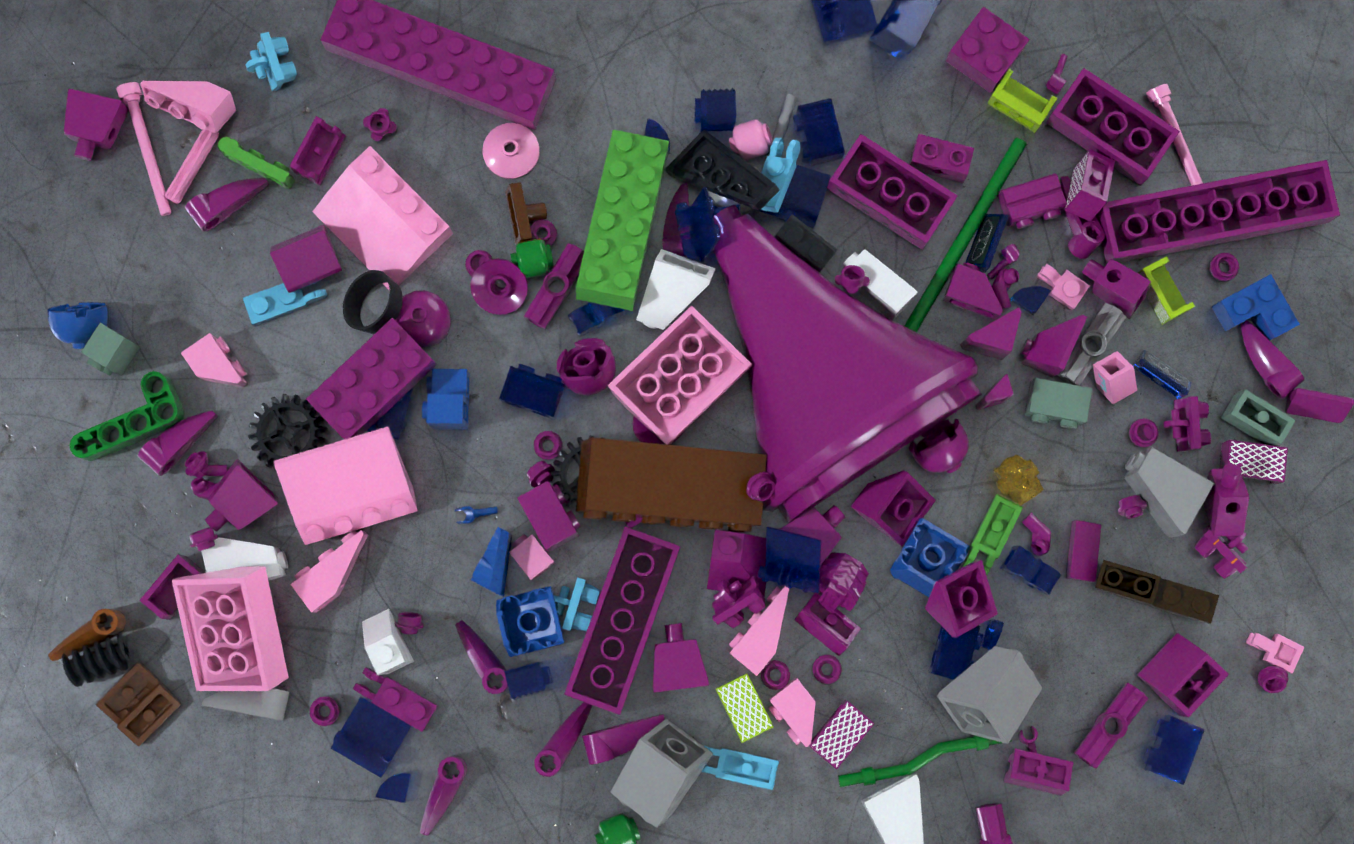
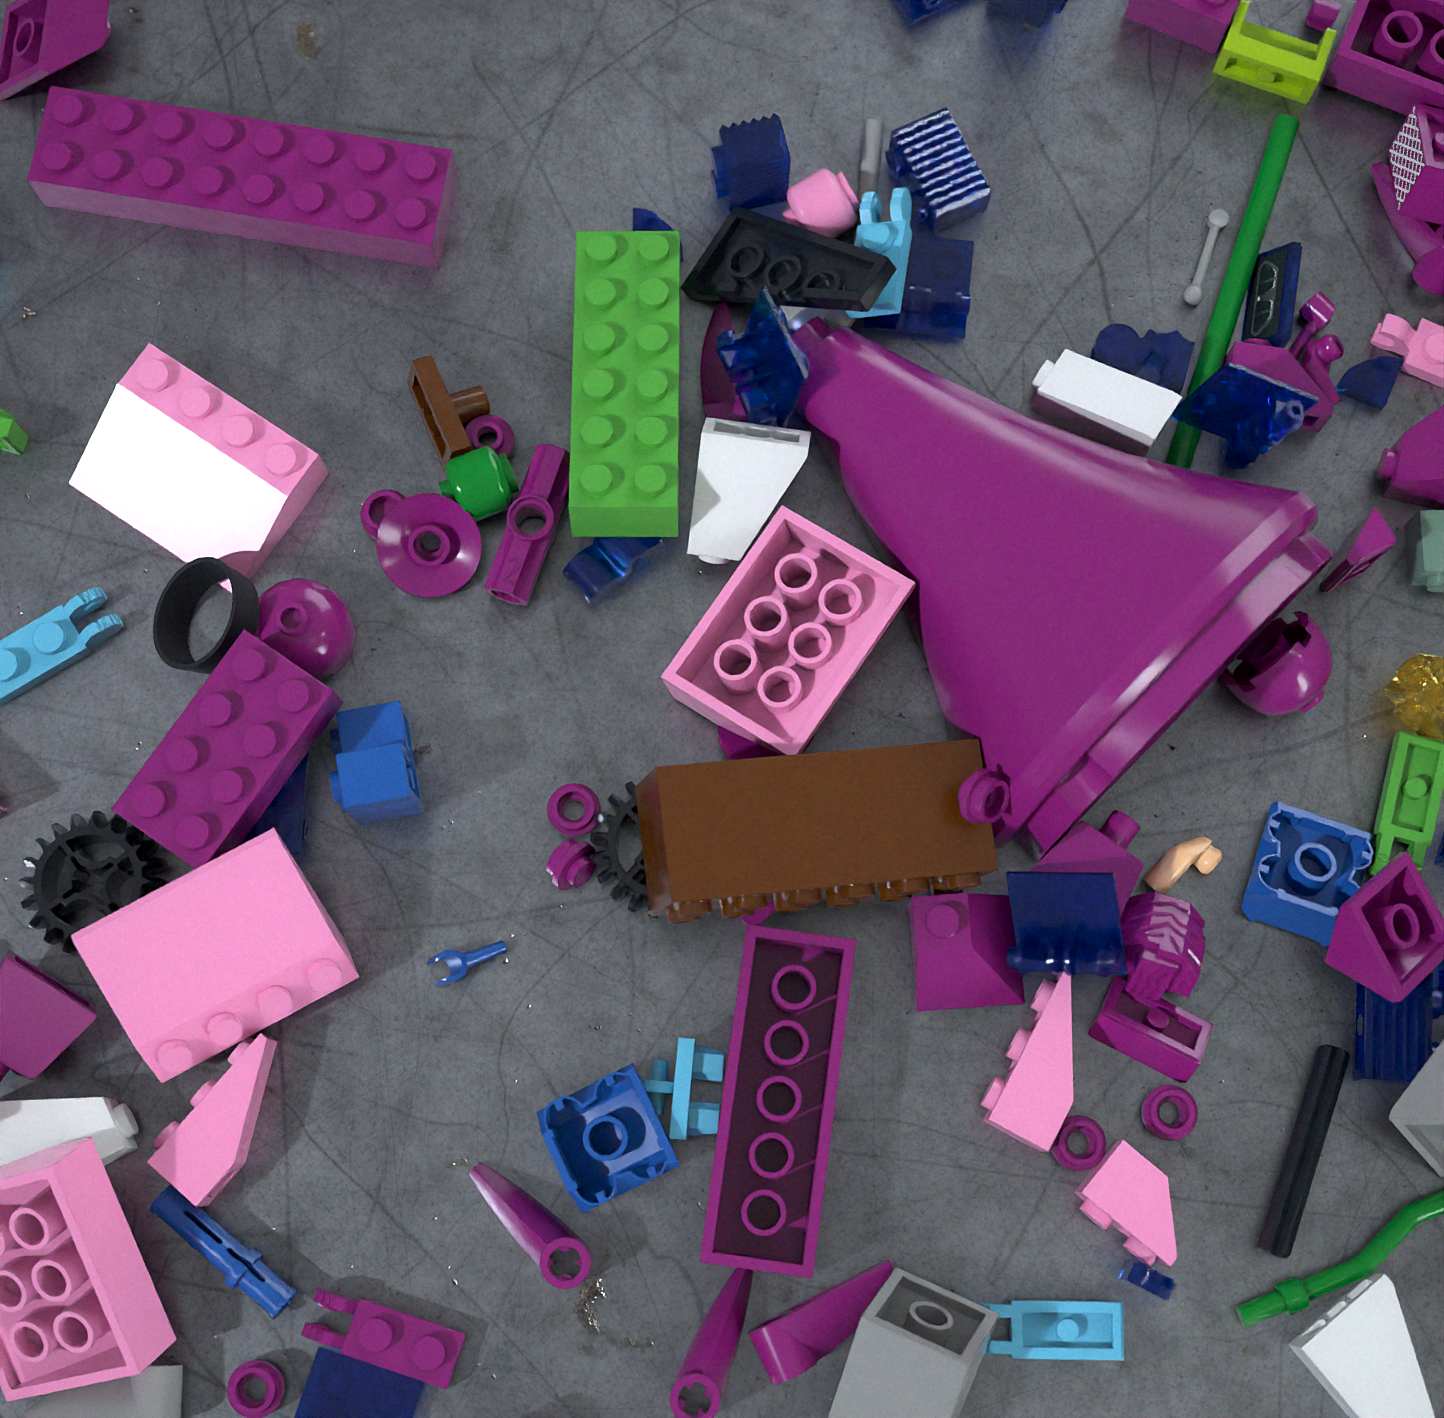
camera: 10 degrees left, 5 degrees down
magenta slope [270,224,342,293] -> none
magenta hinge [290,116,347,186] -> none
white slope [362,609,414,675] -> none
magenta plate [363,108,397,141] -> none
magenta plate [395,612,424,634] -> none
blue slope [471,527,512,597] -> none
bright pink dish [483,123,539,179] -> none
clear blue brick [499,364,566,420] -> none
clear blue brick [504,662,554,700] -> none
bright pink brick [509,534,555,581] -> none
magenta brick [517,481,581,553] -> none
magenta cylinder [556,338,616,396] -> none
magenta torso [653,623,709,693] -> none
magenta hips [712,576,766,628] -> none
lime panel [715,673,774,743] -> none
black brick [774,214,838,272] -> none
magenta panel [809,700,875,769] -> none
magenta brick [827,134,958,250] -> none
magenta plate [835,265,870,294] -> none
magenta slope [851,470,936,547] -> none
magenta brick [909,134,974,183] -> none
magenta slope [960,307,1022,360] -> none
magenta brick [998,173,1067,229] -> none
none -> blue pin [149,1184,298,1320]
none -> clear blue leg [1090,323,1195,395]
none -> clear blue tile [1117,1259,1177,1303]
none -> light nougat arm [1143,836,1222,894]
none -> clear blue hinge [1171,361,1319,469]
none -> light grey hinge [1184,209,1229,305]
none -> black axle [1258,1044,1350,1259]

